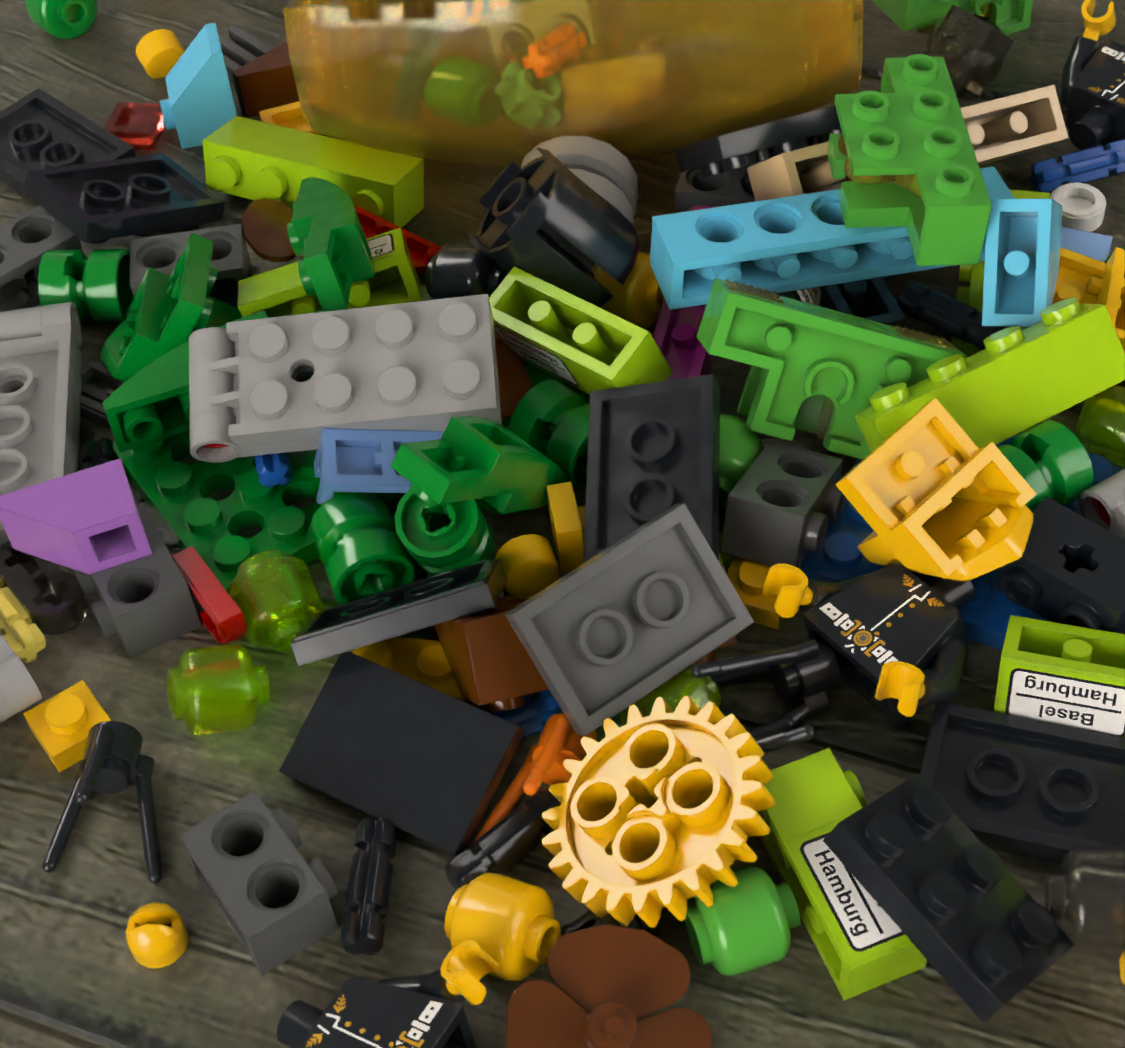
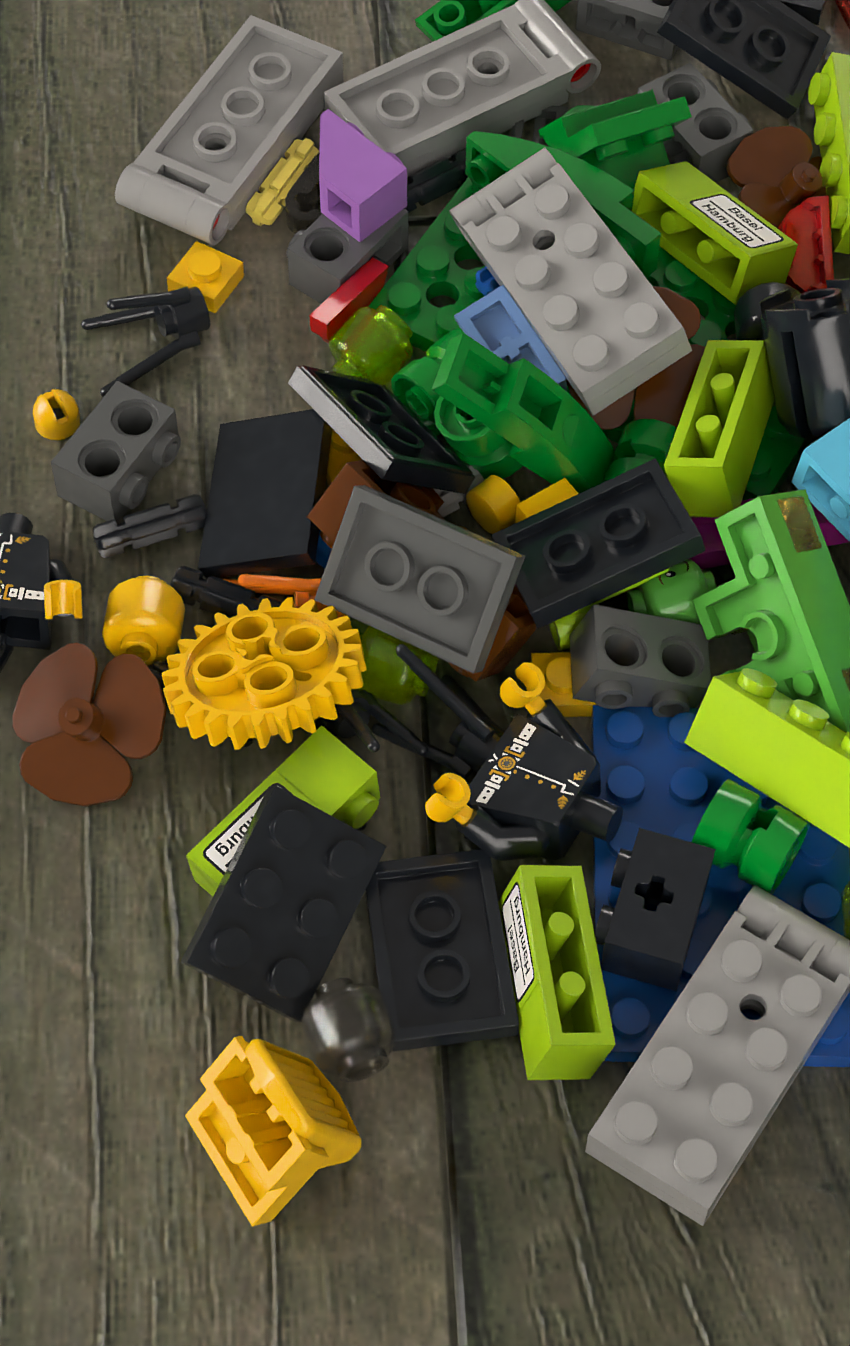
camera: 60 degrees right, 10 degrees up
green wheel [38,249,134,322] -> none
clear neon green head [167,644,270,736] -> none
green slope [287,177,375,312] -> none
bright green head [684,865,801,977] -> none
yellow piece [835,398,1036,581] -> none

